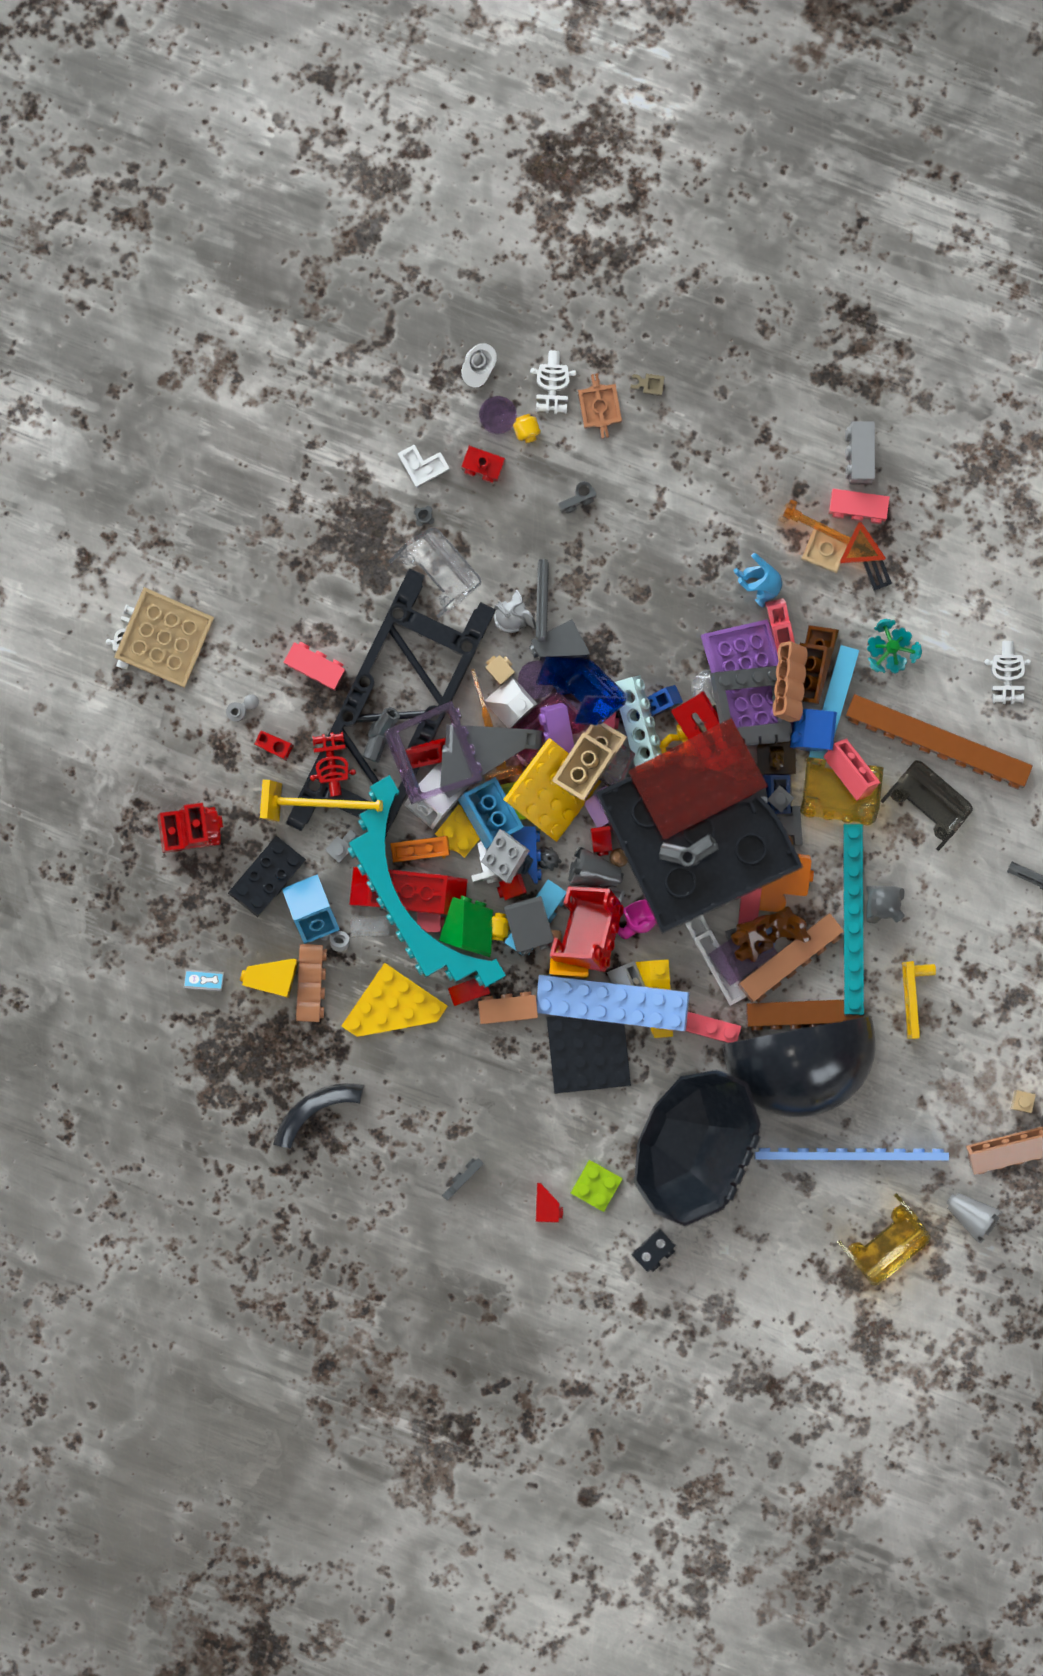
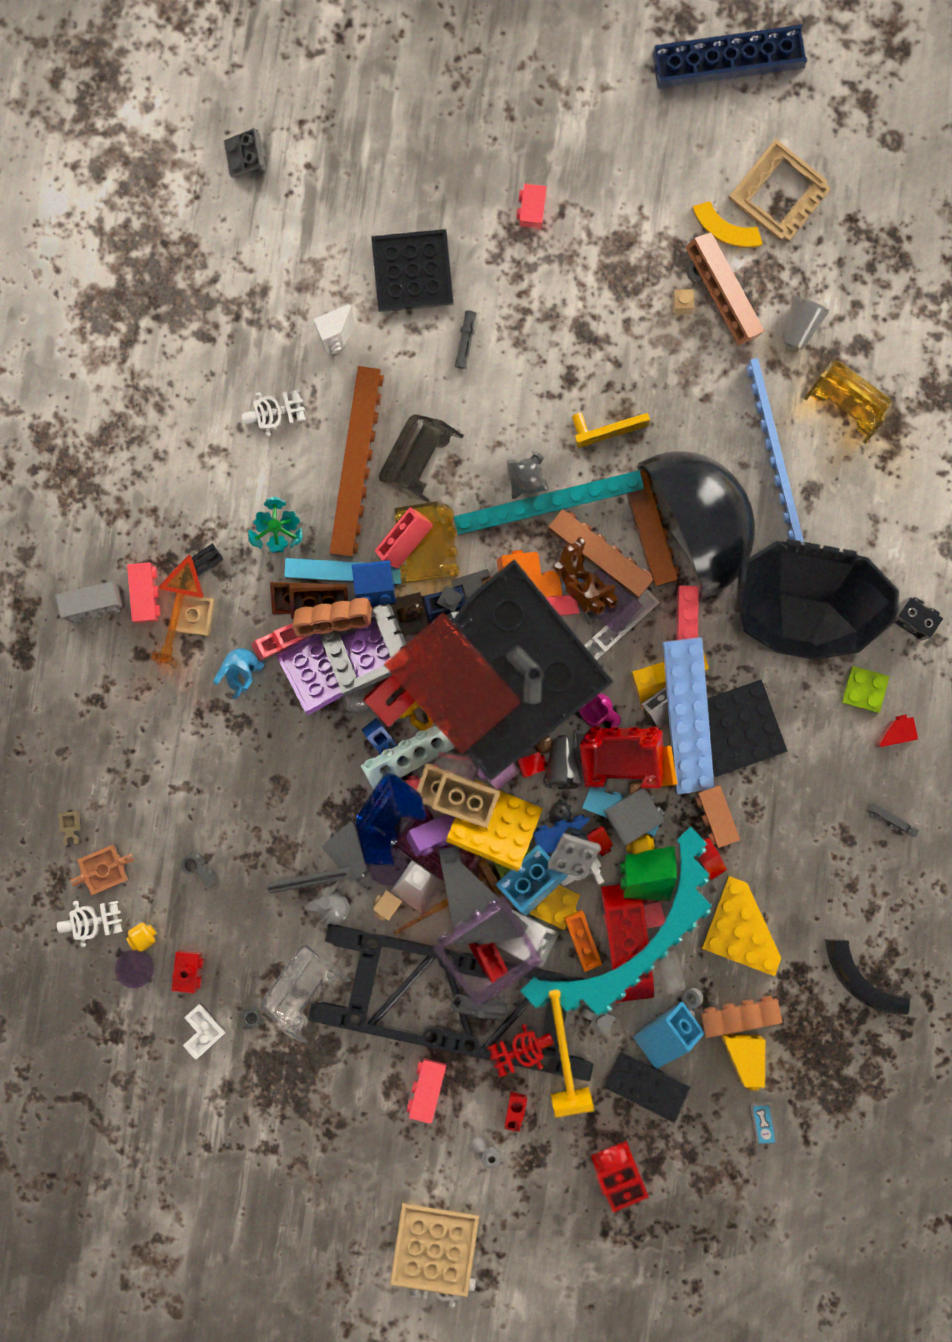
camera: 105 degrees left, 0 degrees up
white piece [462,343,497,387] -> none

